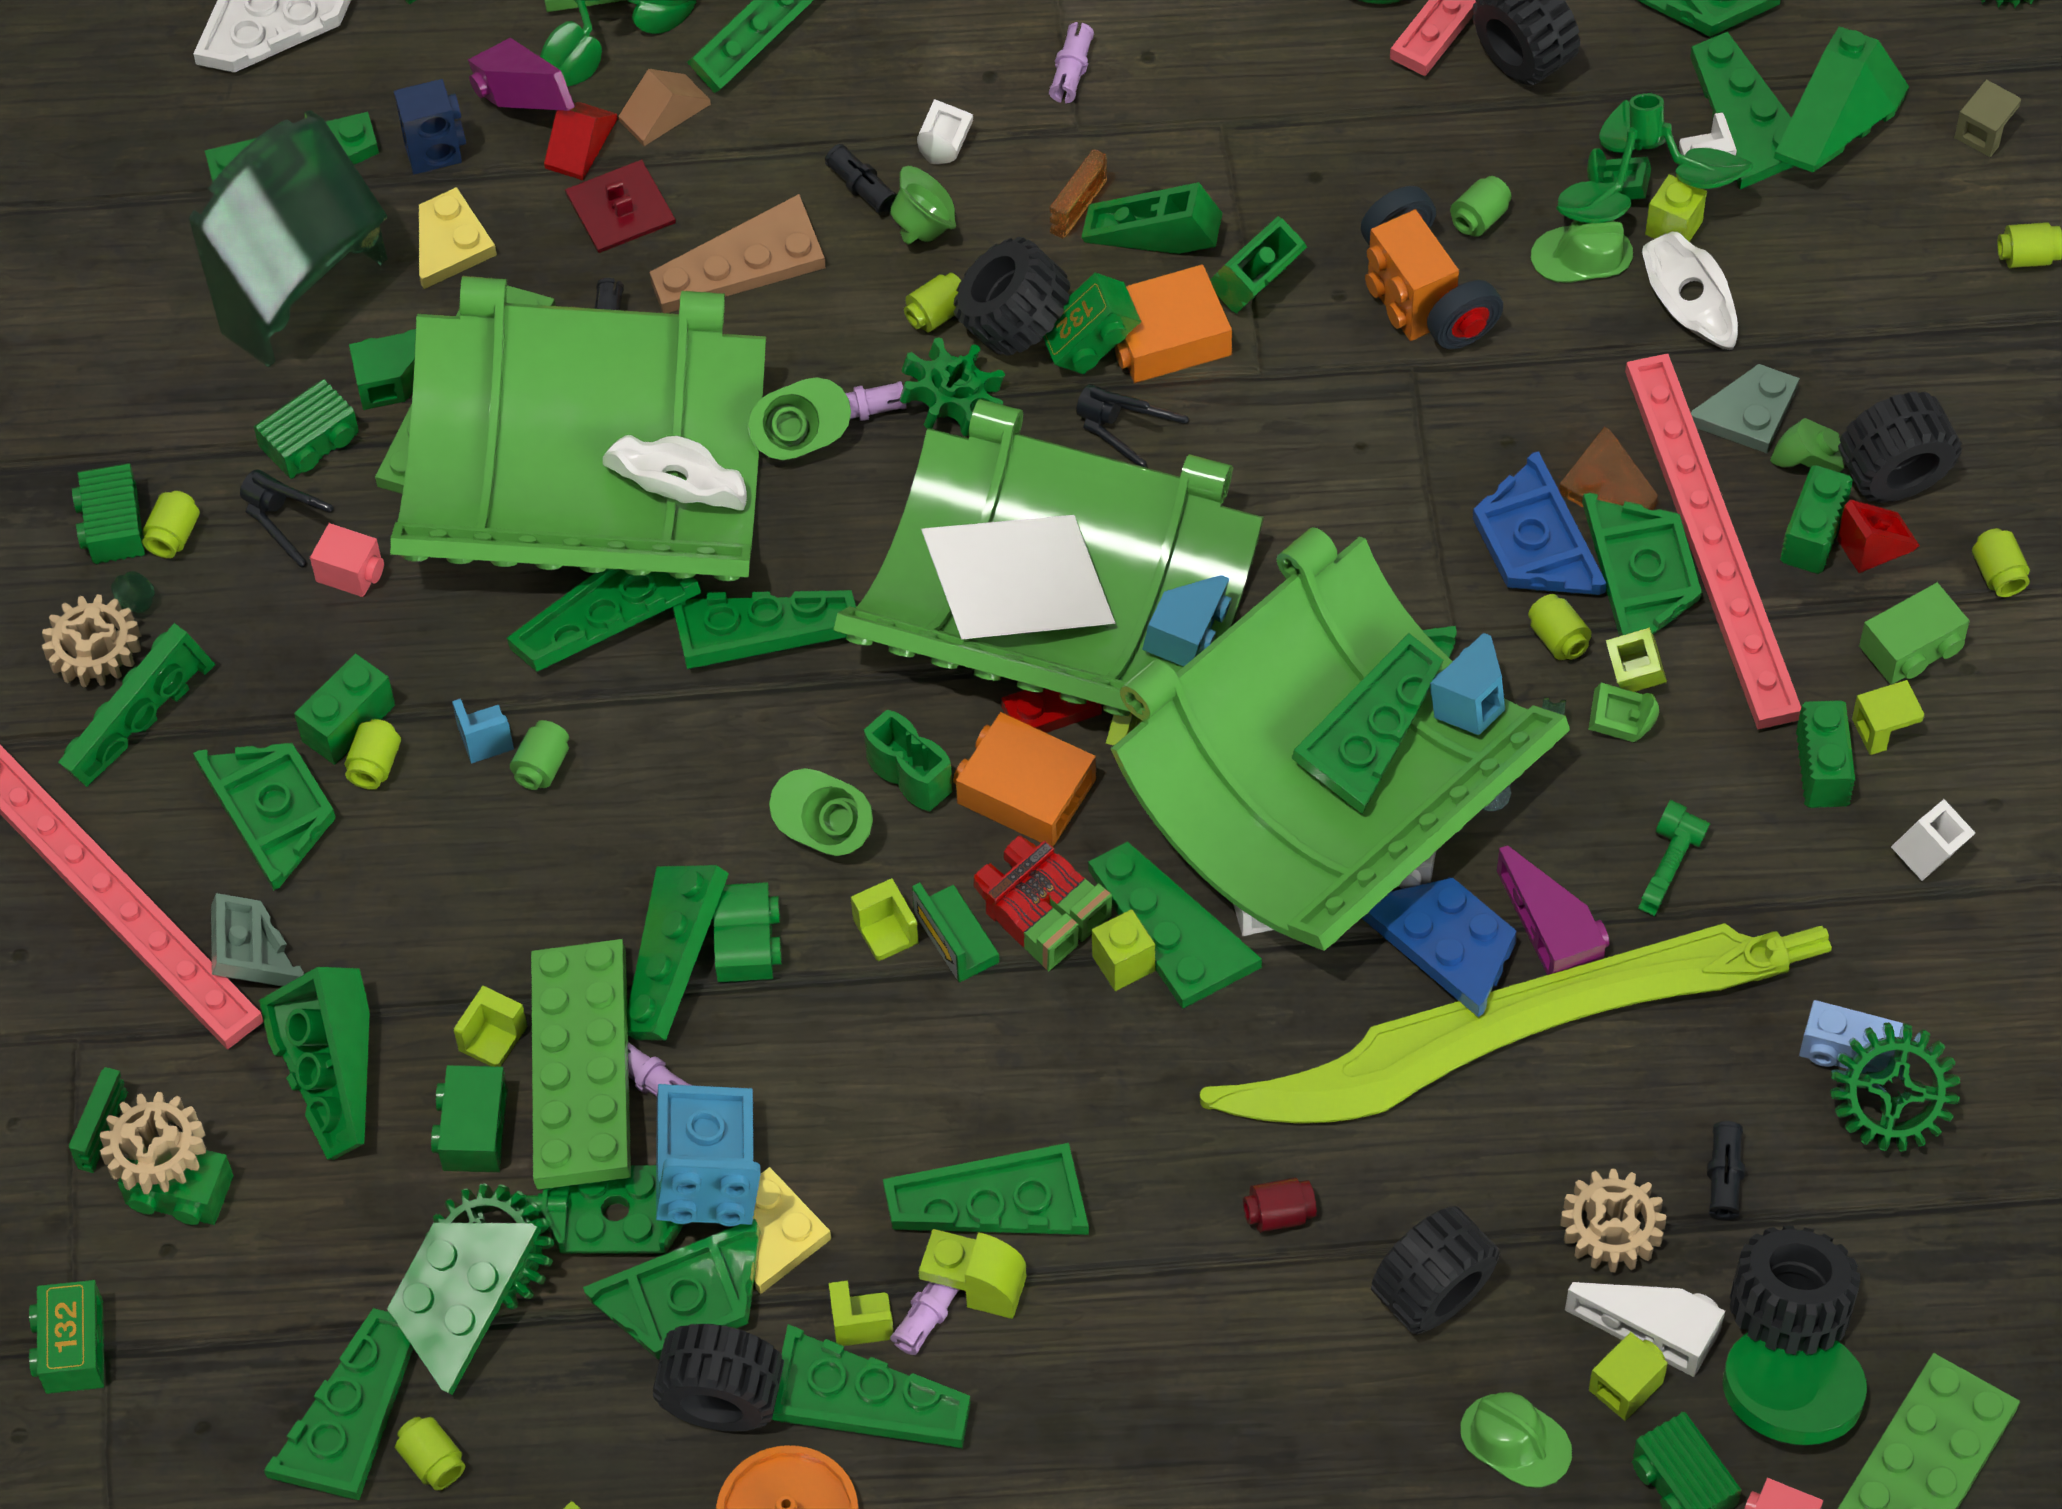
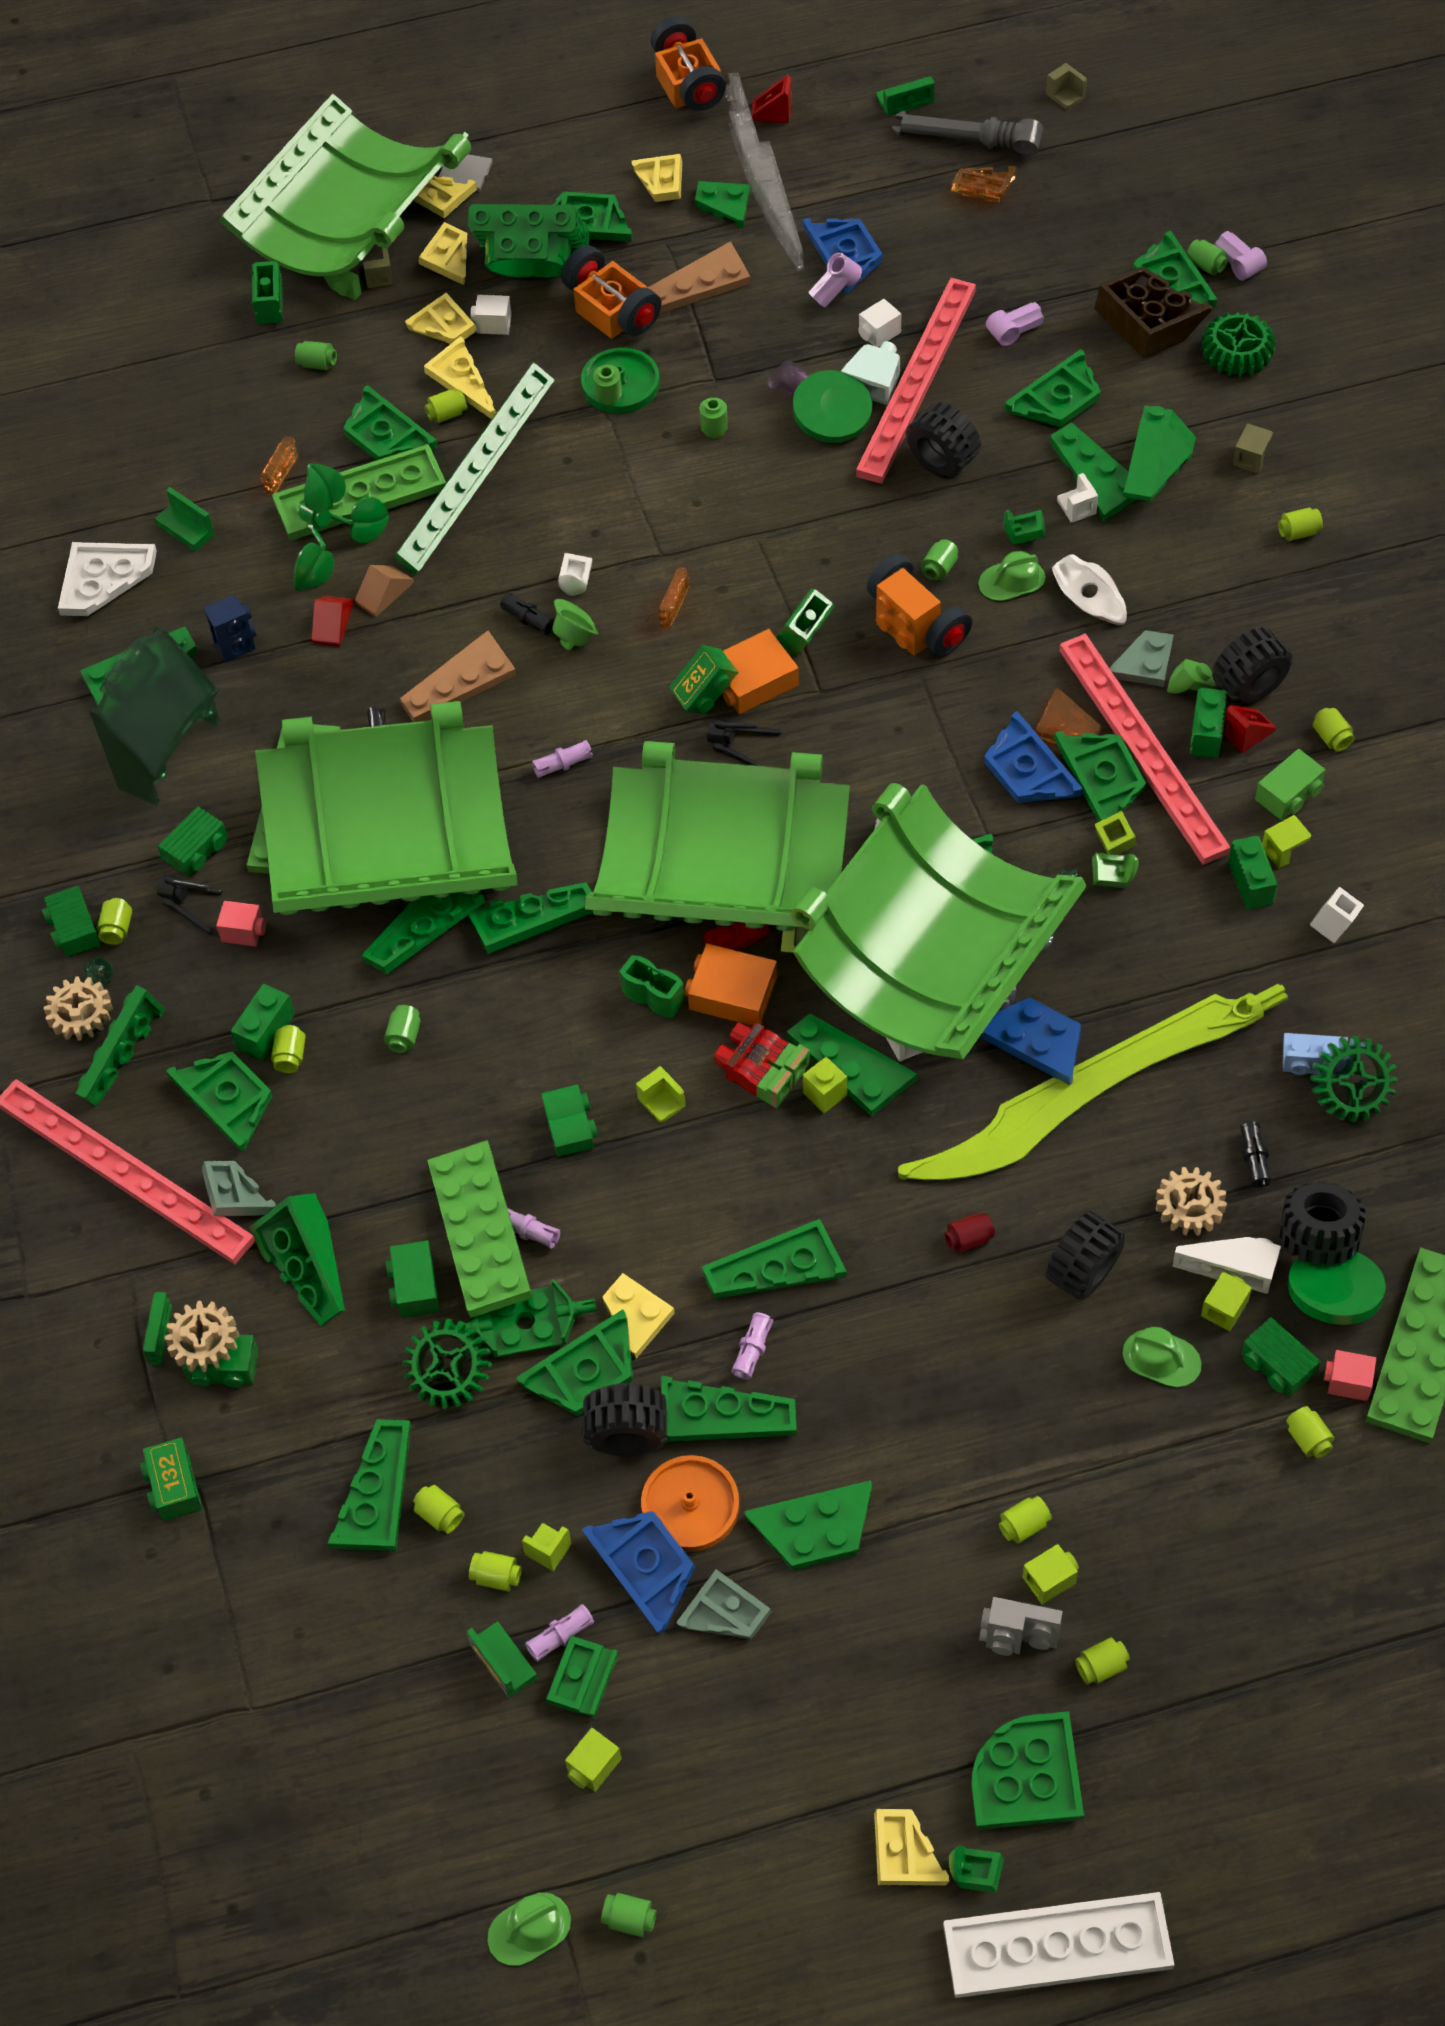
camera: 10 degrees left, 0 degrees up
green slope [349,329,416,410] -> none
wing [387,1223,542,1395] -> none
light yellow wing [419,187,497,289] -> none
dark azure panel [452,698,514,764] -> none
lime panel [454,986,528,1067] -> none
magenta slope [468,38,575,111] -> none
dark red piece [565,159,676,253] -> none
white piece [603,435,747,510] -> none
green wing [627,865,729,1040] -> none
dark azure bracket [656,1084,761,1226] -> none
bright green piece [748,377,851,460] -> none
bright green piece [769,768,873,856] -> none
lime panel [829,1281,894,1346] -> none
green gear [899,337,1005,436] -> none
lime brick [904,273,961,332] -> none
green panel [912,882,999,983] -> none
lime brick [919,1229,1026,1319] -> none
white sticker [921,515,1115,640] -> none
black tyre [953,237,1070,356] -> none
lavender pin [1049,22,1094,103] -> none
green slope [1081,182,1223,254] -> none
dark azure slope [1142,575,1232,666] -> none
green wing [1292,633,1444,814] -> none
dark azure slope [1430,633,1505,735] -> none
magenta slope [1497,845,1609,975] -> none
lime brick [1528,594,1592,660] -> none
green plant [1556,93,1753,223] -> none
green brick [1638,799,1710,916] -> none
lime brick [1645,174,1707,242] -> none

